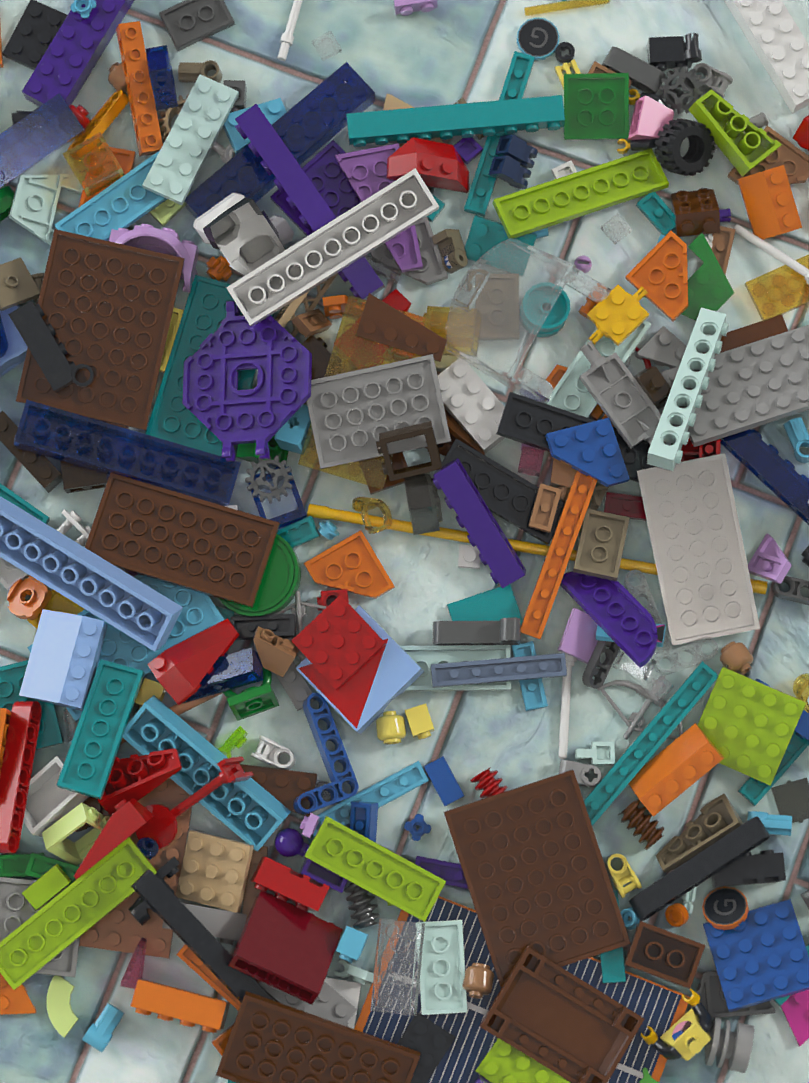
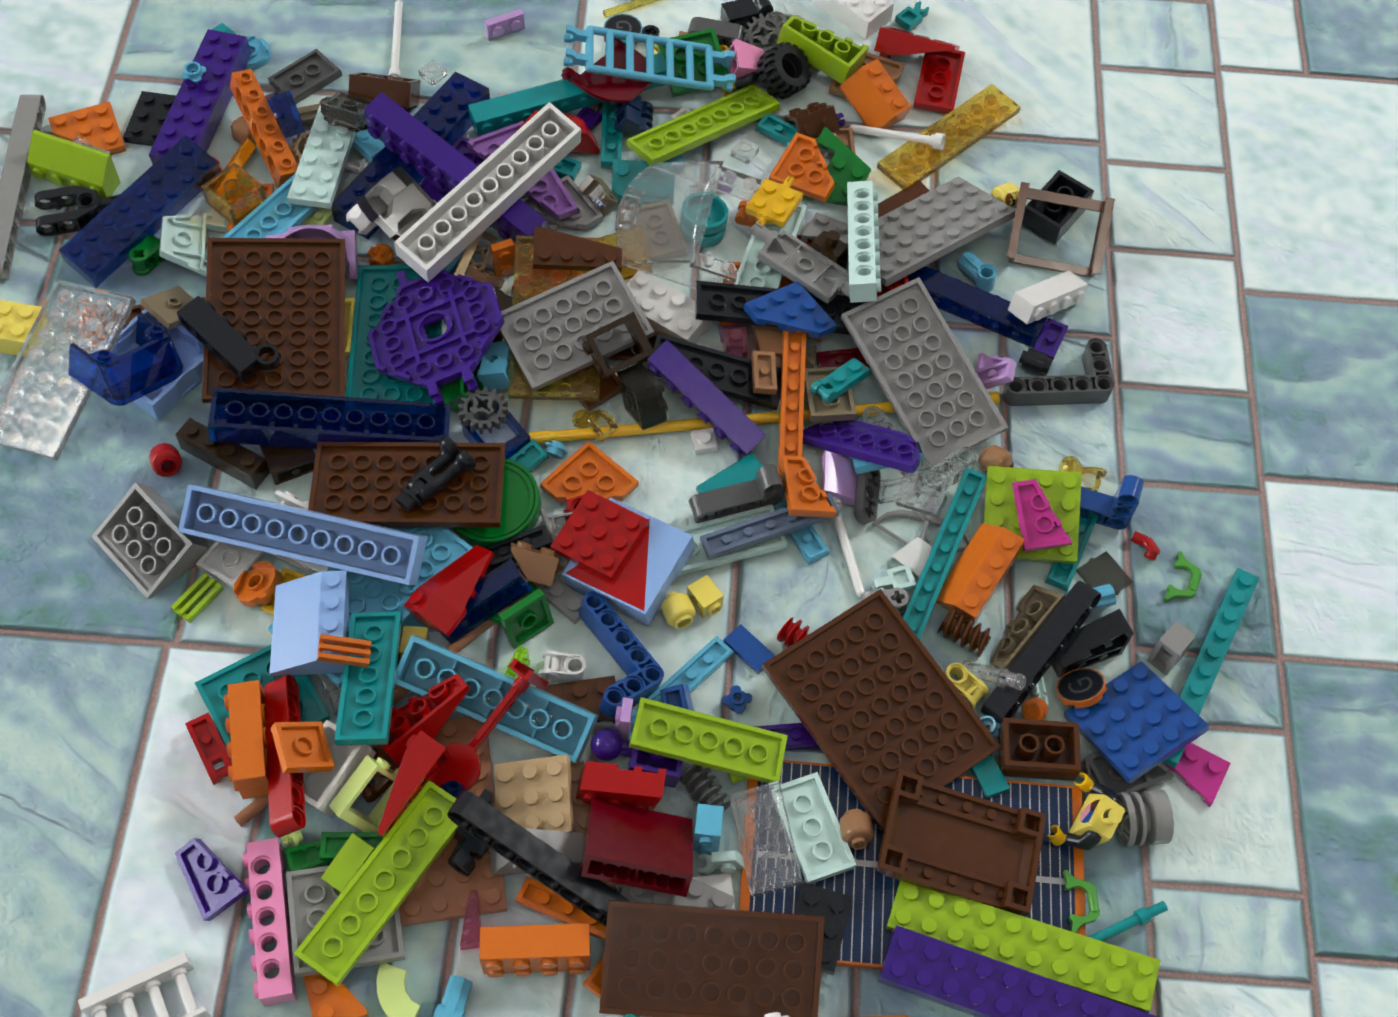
camera: 25 degrees left, 20 degrees down
none -> orange plate [271,721,335,773]
none -> orange tile [317,634,372,668]
none -> clear smoke slope [320,91,372,132]
none -> reddish brown brick [348,72,421,111]
none -> black piece [395,436,476,512]
none -> dark red piece [561,36,653,103]
none -> medium azure bar [563,24,736,92]
none -> orange wing [780,455,837,518]
none -> teal plate [810,358,870,403]
none -> white sticker [892,537,932,577]
none -> clear pin [962,661,1026,690]
none -> dark pink wing [1012,479,1072,552]

